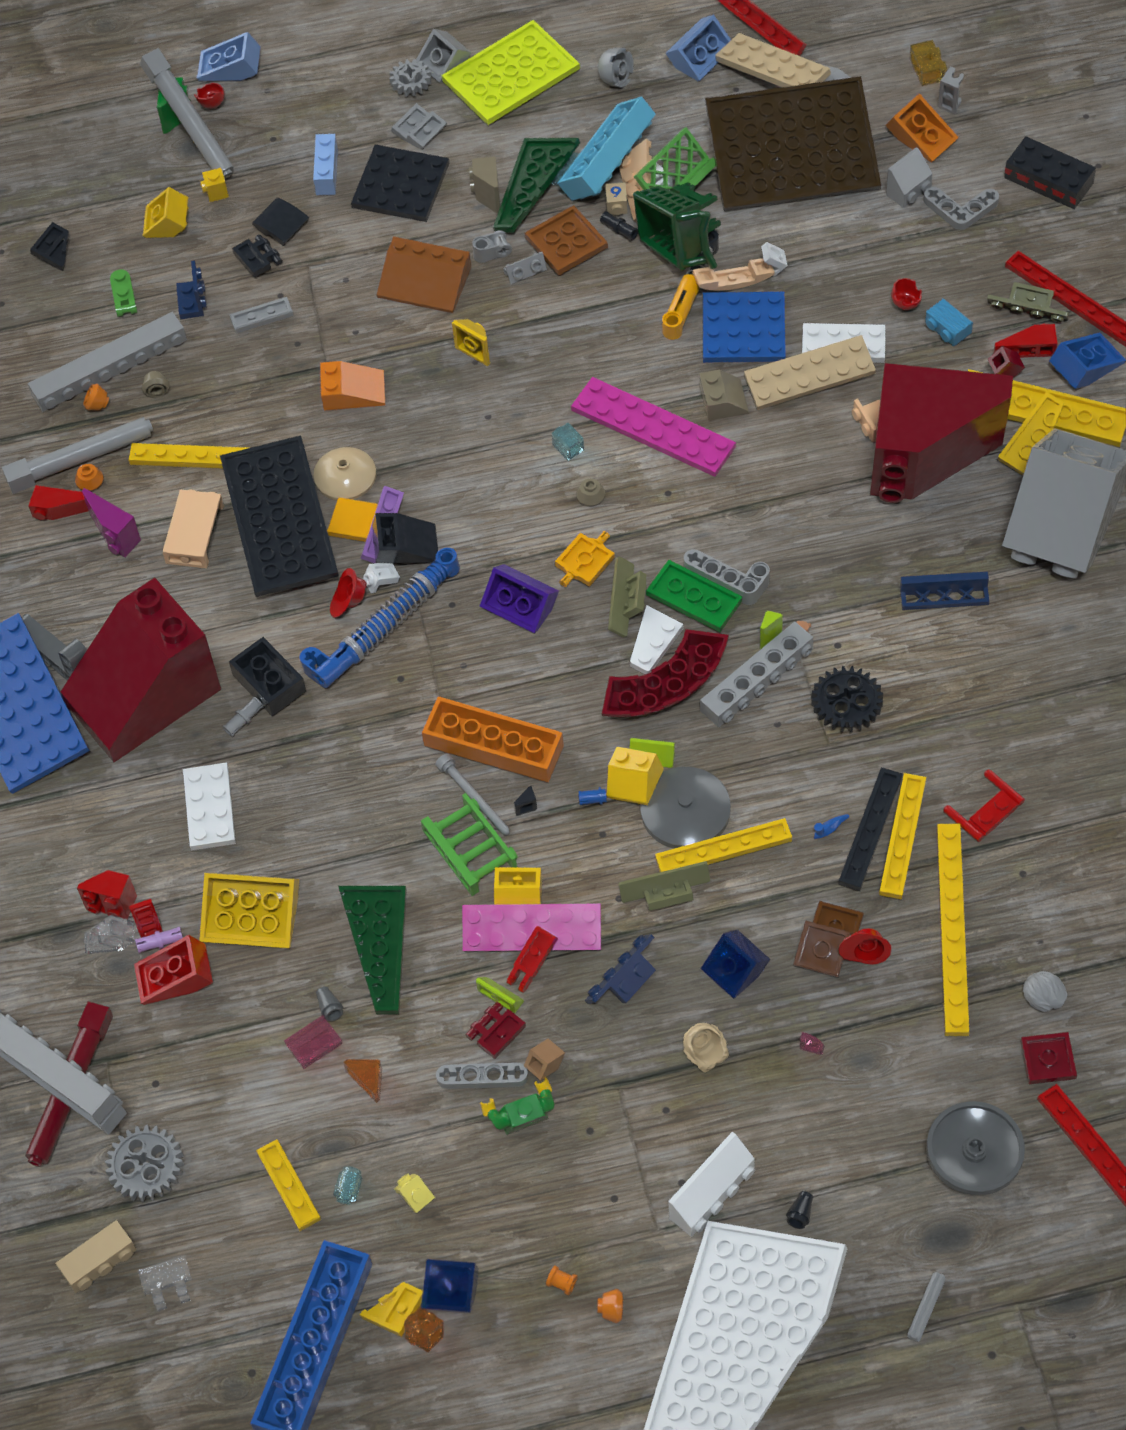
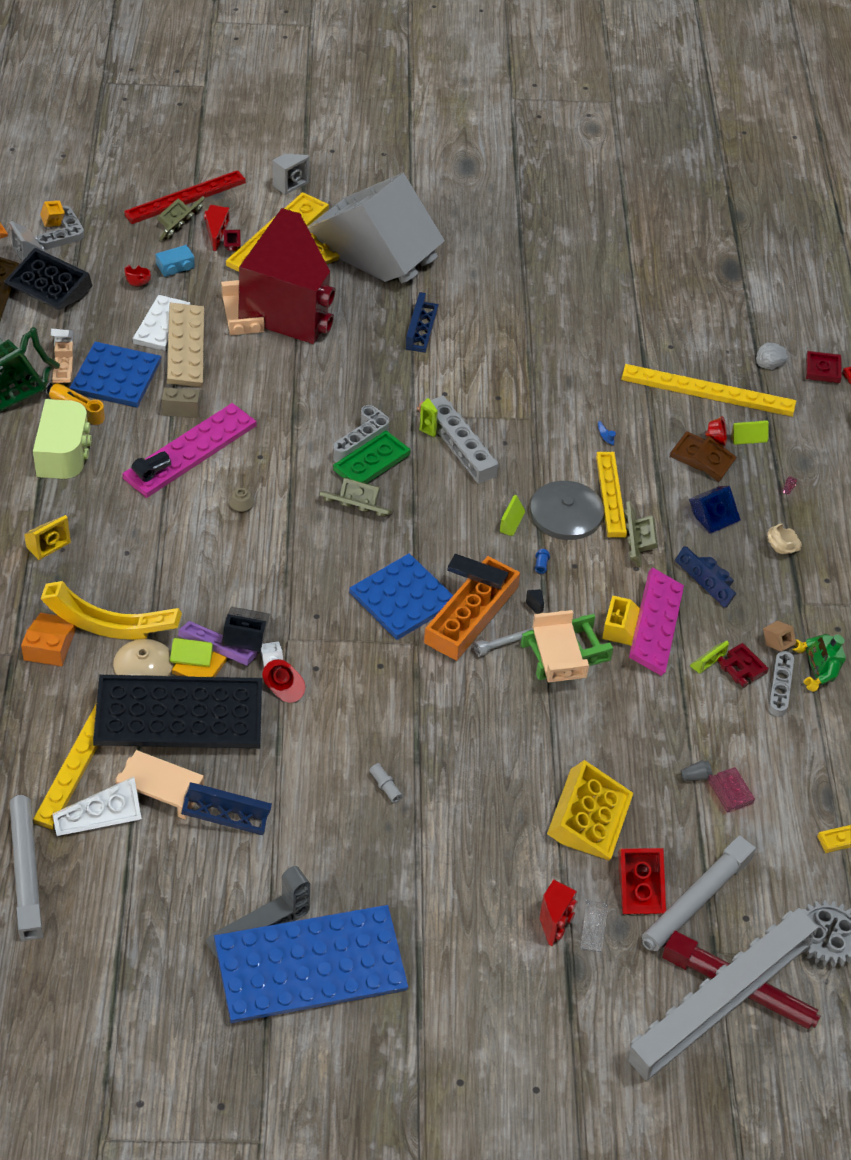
camera: 85 degrees left, 10 degrees down
red slope [28,485,88,520] -> none
dark red slope [60,577,221,762] -> none
orange cone [75,464,103,491] -> none
magenta slope [82,488,141,558] -> none
red slope [129,899,163,938] -> none
lavender pin [135,927,183,953] -> none
white plate [183,763,236,851] -> none
black brick [229,637,306,716] -> none
blue piece [299,548,460,688] -> none
dark green wing [338,886,407,1015] -> none
clear orange slope [343,1059,382,1103] -> none
dark purple slope [480,564,559,633] -> none
red hinge [507,926,558,993] -> none
clear light blue brick [552,423,584,461] -> none
light orange plate [555,531,615,587] -> none
dark red brick [602,629,729,717] -> none
yellow slope [607,747,664,805] -> none
white wing [630,605,683,674] -> none
black gear [811,666,883,733] -> none
black plate [838,767,903,891] -> none
yellow plate [879,773,926,899] -> none
red plate [943,769,1025,842] -> none
black brick [1004,136,1096,210] -> none
blue slope [1049,333,1126,389] -> none
none -> black slope [4,248,93,310]
none -> yellowish green brick [33,399,92,479]
none -> light orange brick [40,200,65,227]
none -> yellow arch [41,581,182,640]
none -> white wing [53,777,142,836]
none -> black piece [131,451,171,482]
none -> lime slope [170,638,213,667]
none -> dark blue fence [181,782,272,835]
none -> blue plate [349,553,453,640]
none -> black tile [447,553,509,590]
none -> light nougat panel [532,610,589,682]
none -> light grey brick [642,835,756,951]
none -> lime slope [731,421,769,445]

